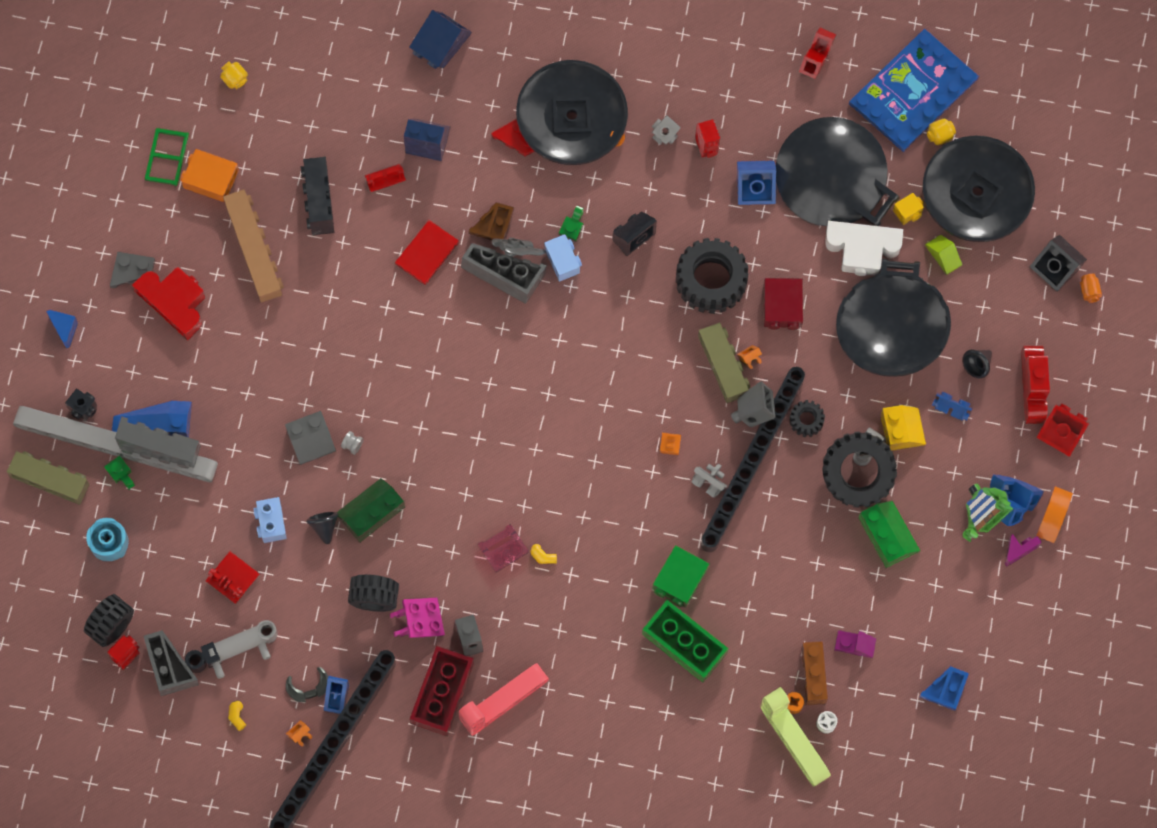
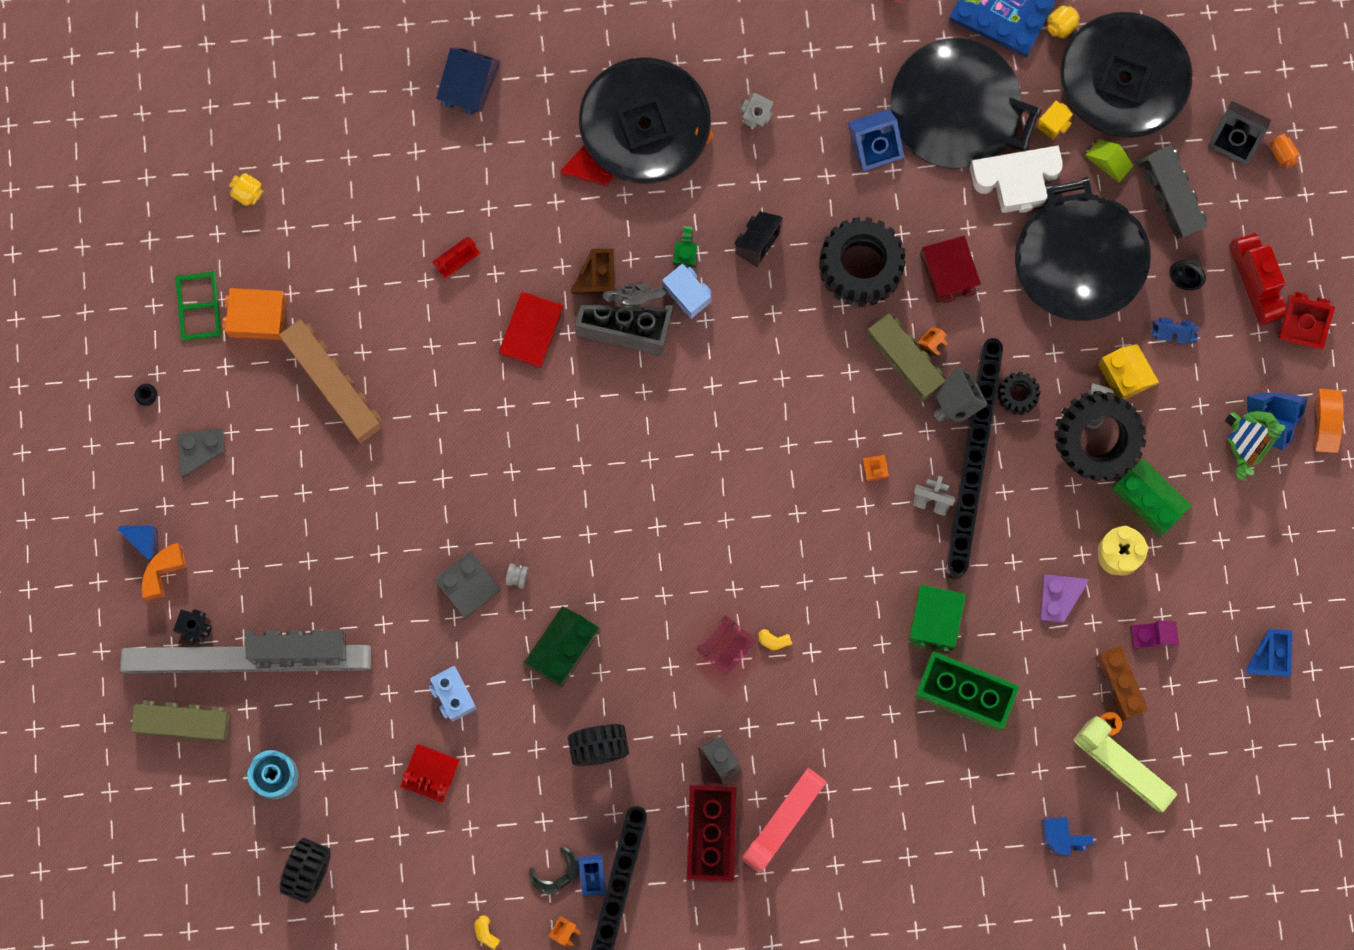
camera: 15 degrees left, 5 degrees up
green plate [104,455,135,490] -> none
red brick [107,635,140,671] -> none
blue wedge [112,401,192,438] -> none
red brick [132,267,205,341] -> none
dark grey wedge [143,630,199,696] -> none
light grey piece [185,620,278,679] -> none
black wedge [300,156,335,236] -> none
black hat [306,512,339,544] -> none
dark pink plate [390,598,445,638] -> none
dark blue slope [404,118,451,161] -> none
red brick [695,119,721,158] -> none
white wheel [816,711,837,734] -> none
magenta slope [1005,534,1042,567] -> none
none -> black plate [135,384,158,406]
none -> orange brick [142,543,187,601]
none -> medium lavender wing [1040,574,1088,623]
none -> blue brick [1041,817,1094,857]
none -> light yellow brick [1098,526,1148,576]
none -> dark grey wedge [1135,145,1207,239]

